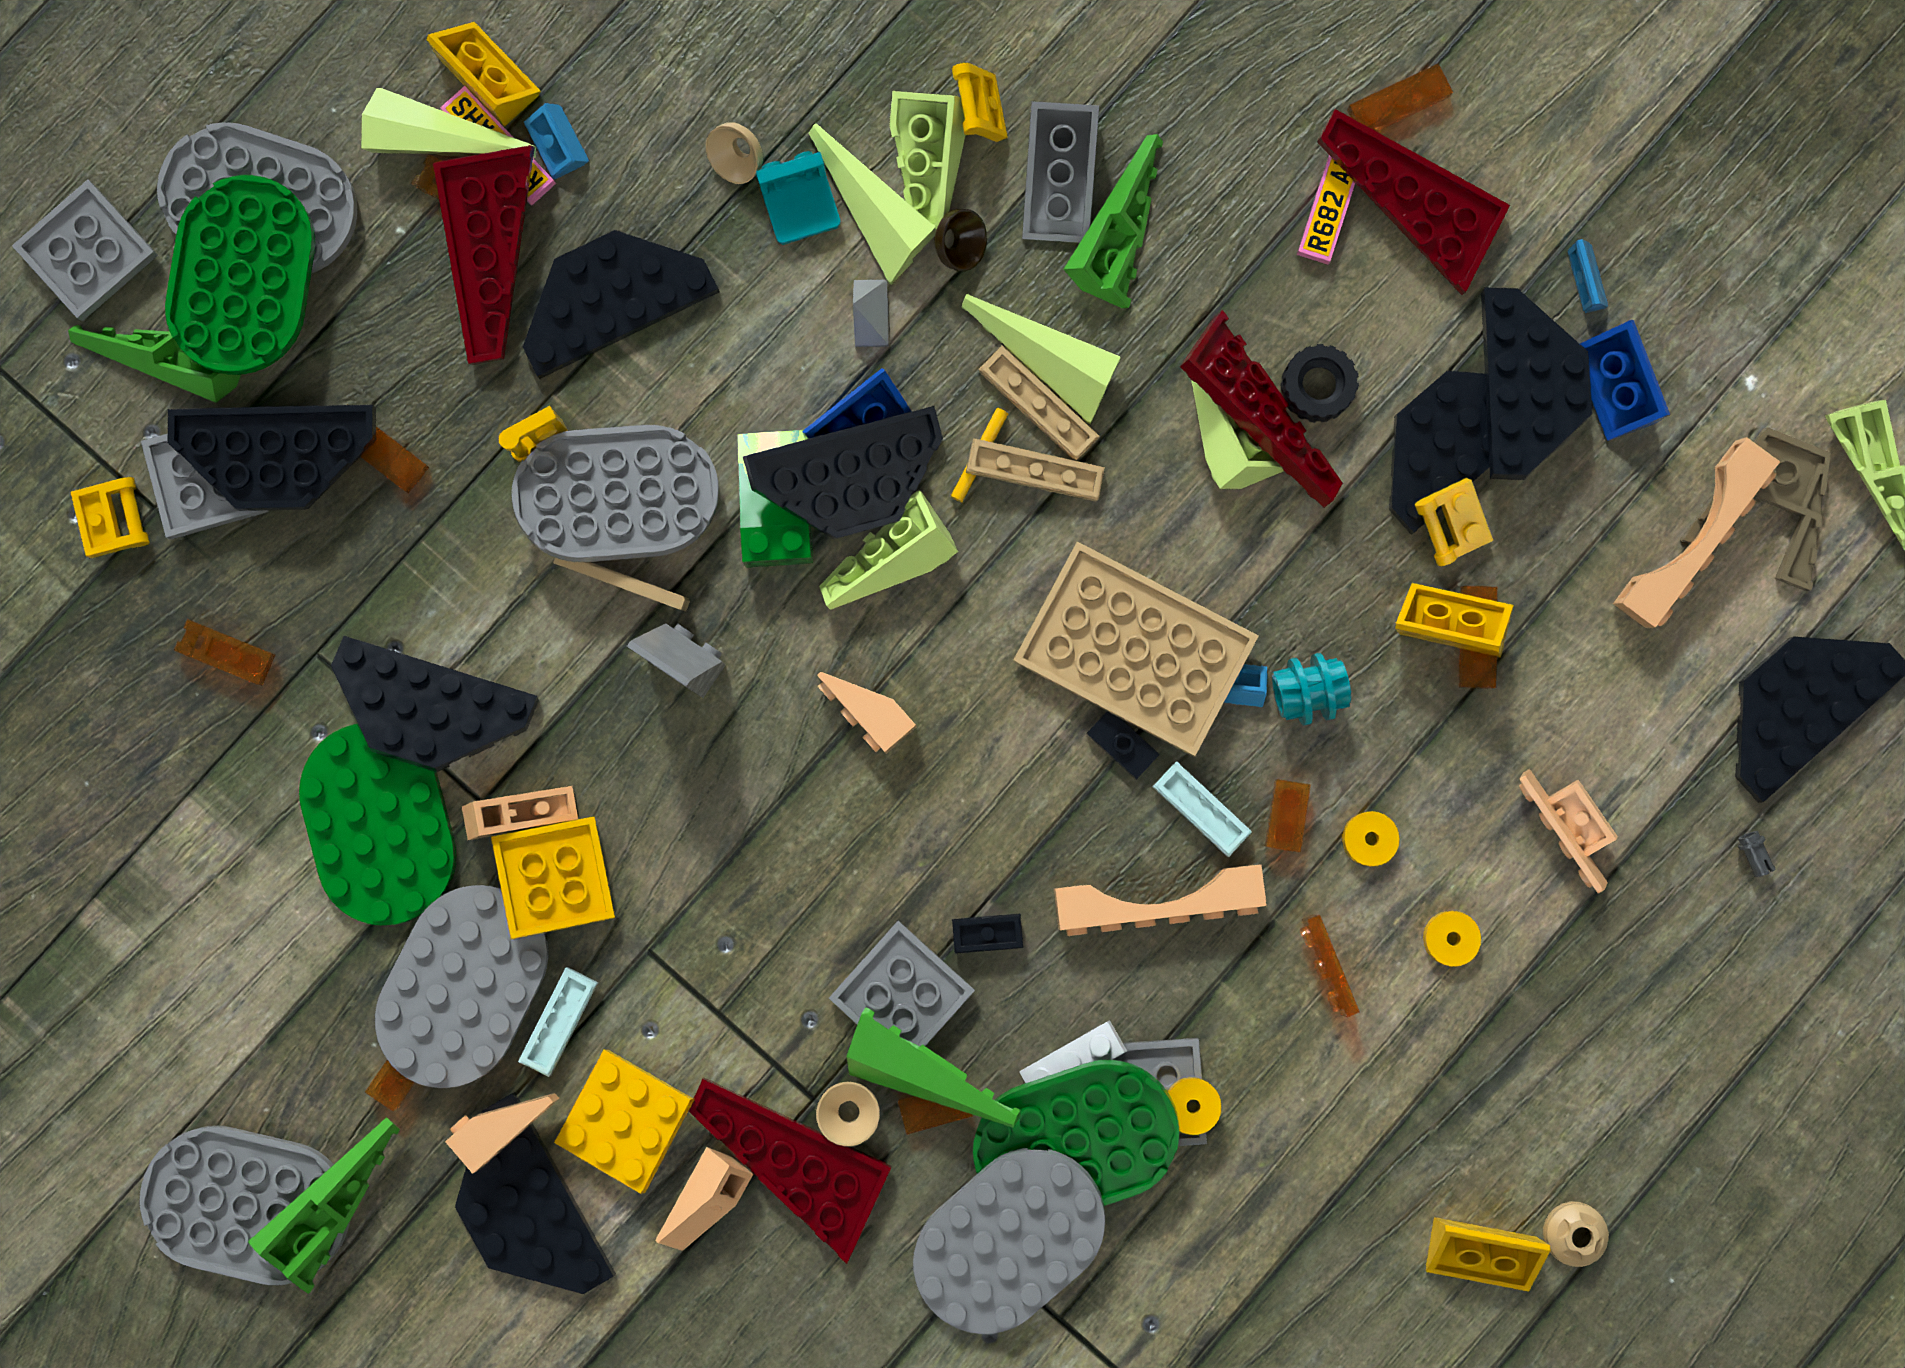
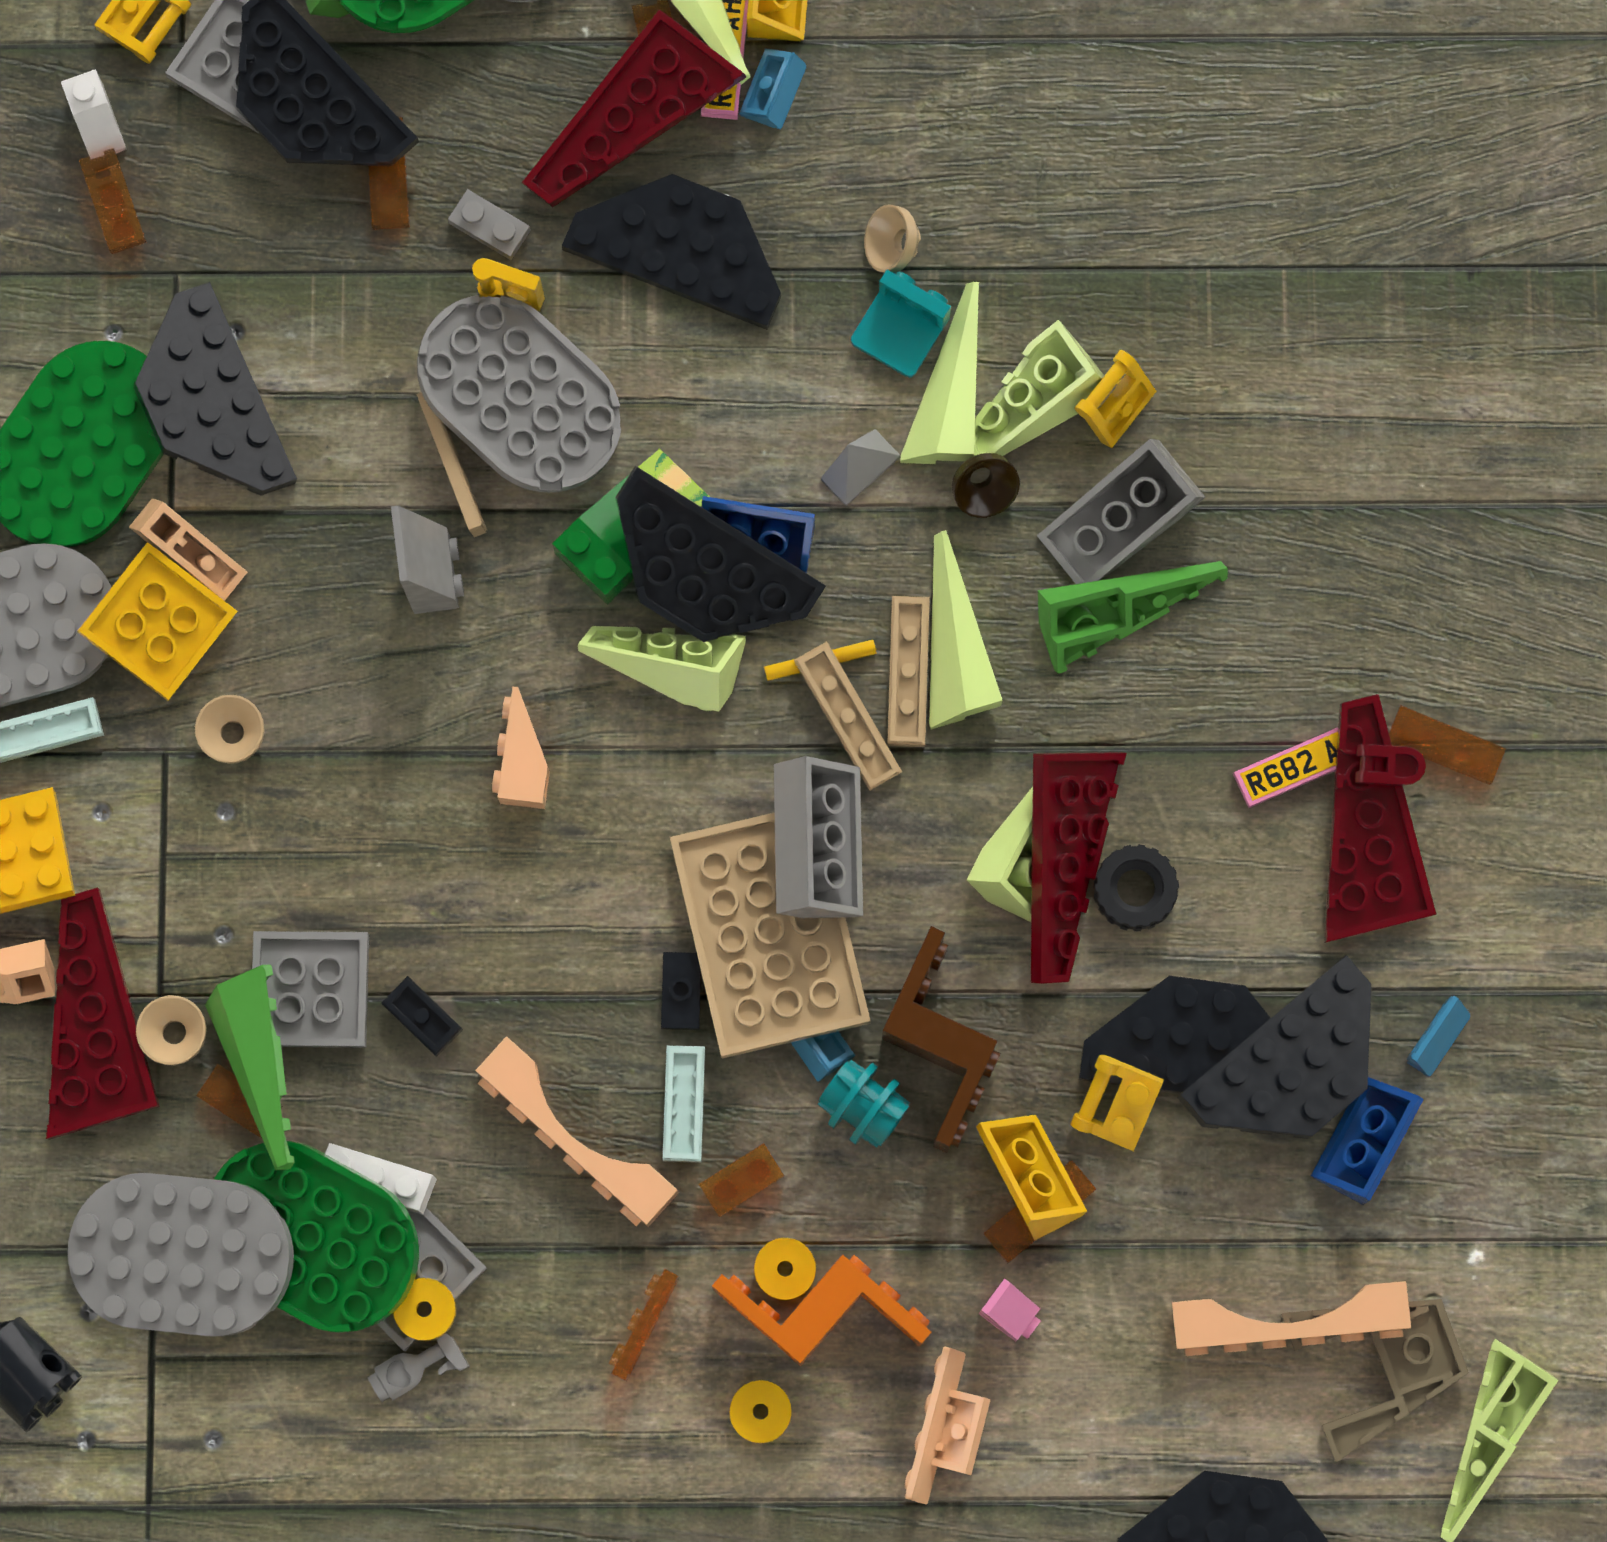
camera: 50 degrees right, 5 degrees down
none -> white slope [61,69,127,162]
none -> tan piece [195,695,265,764]
none -> light grey piece [367,1333,470,1402]
none -> light grey plate [448,189,531,260]
none -> orange bracket [712,1255,931,1366]
none -> light grey slope [774,756,863,918]
none -> reddish brown bracket [882,926,1001,1153]
none -> bright pink slope [979,1278,1041,1342]
none -> dark red plate [1355,744,1426,786]

